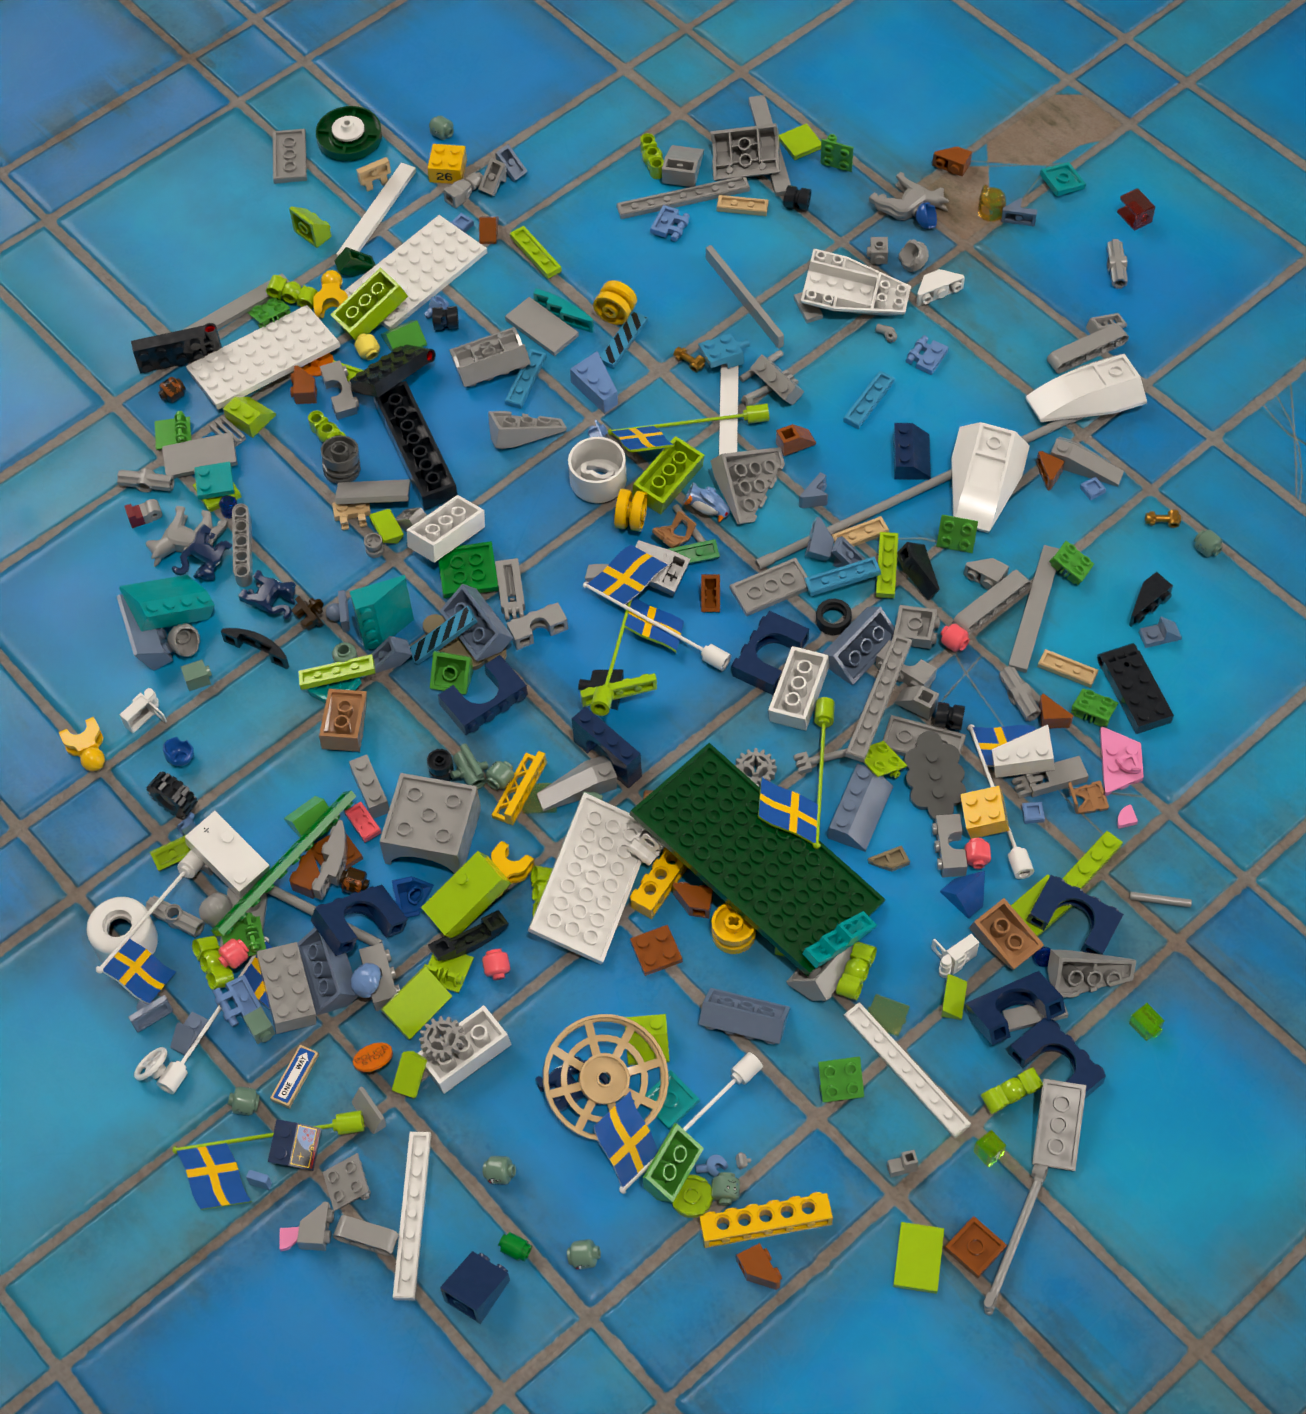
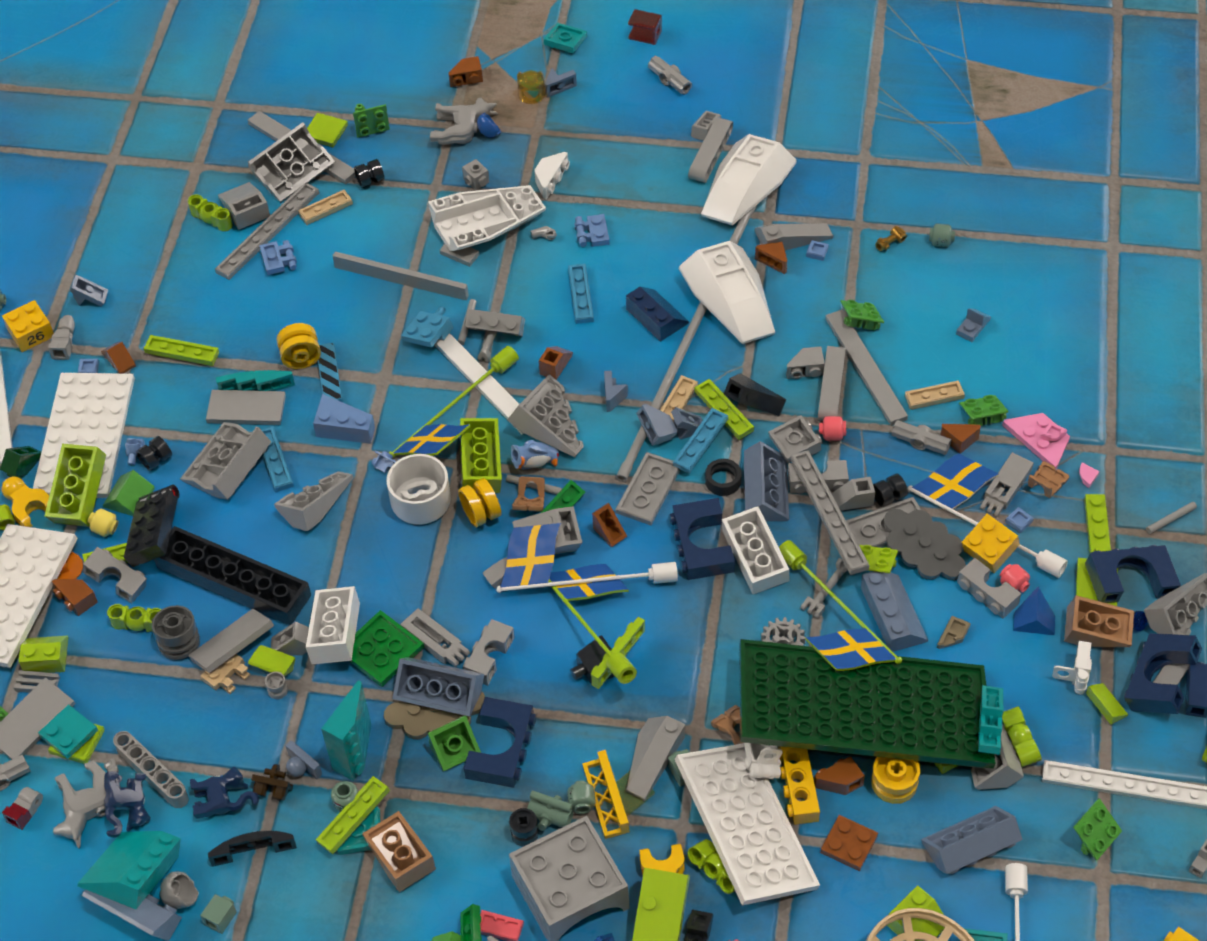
camera: 40 degrees left, 5 degrees down
clear blue wheel [219,496,237,519] -> none
light grey arch [349,755,389,819] -> none
sand blue slope [372,636,412,673] -> none
dark azure tile [410,606,478,665] -> none
light grey slope [478,158,506,196] -> none
dark blue arch [571,706,642,789] -> none
pearl gold bar [673,347,706,373] -> none
piece [868,994,910,1037] -> none
light grey hair [898,239,929,272] -> none
bright green hinge [936,514,978,553] -> none
white wedge [992,725,1054,778] -> none
black hinge [1097,643,1174,734] -> none
black slope [1129,572,1173,627] -> none

